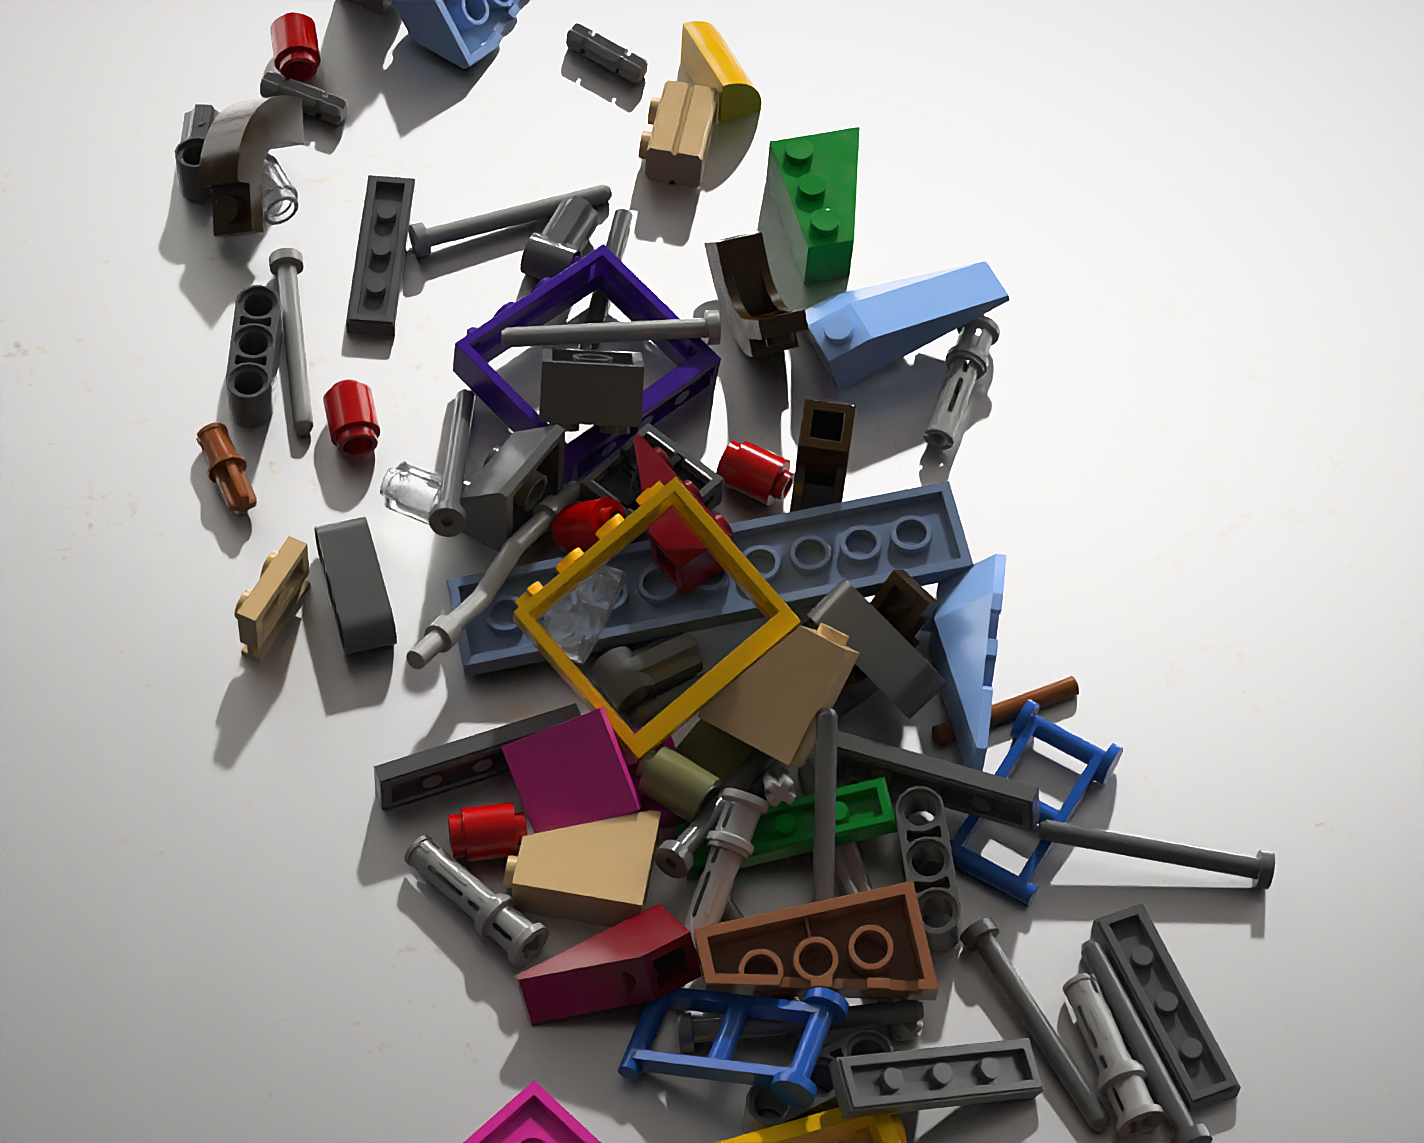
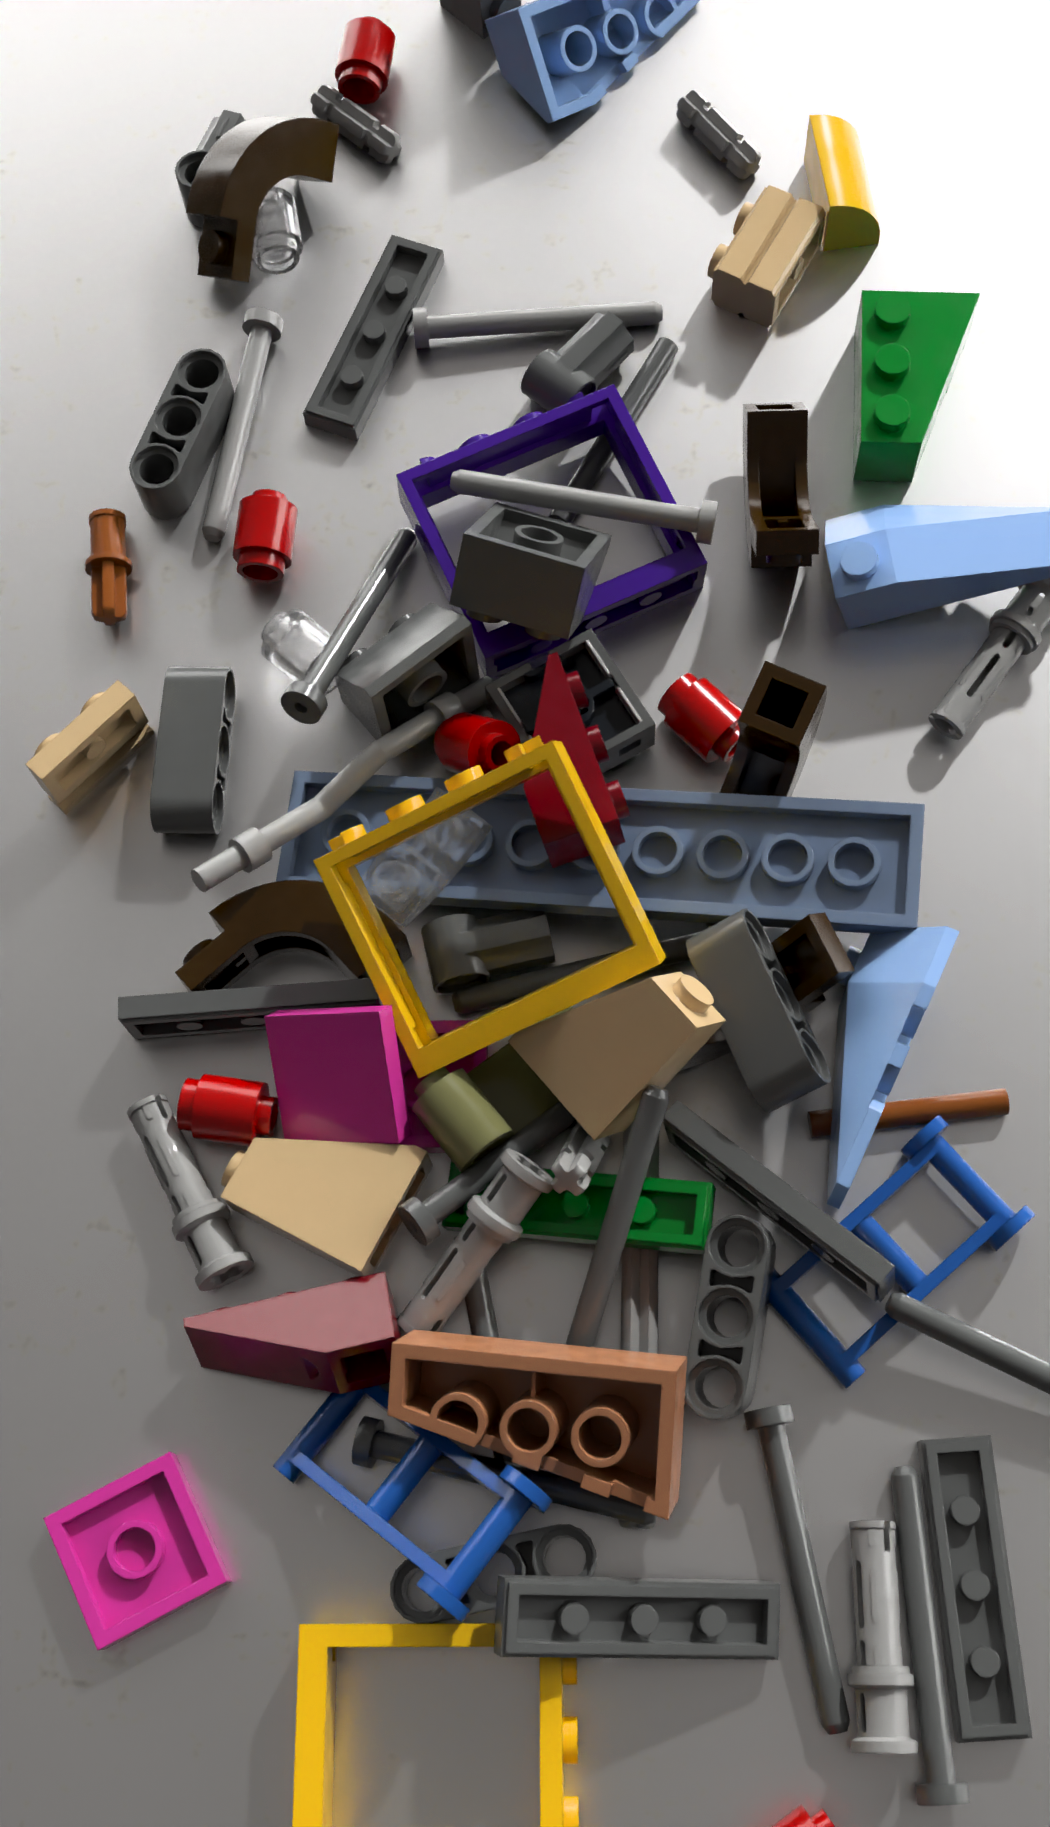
camera: 30 degrees right, 15 degrees up
none -> dark brown arch [175,880,412,992]

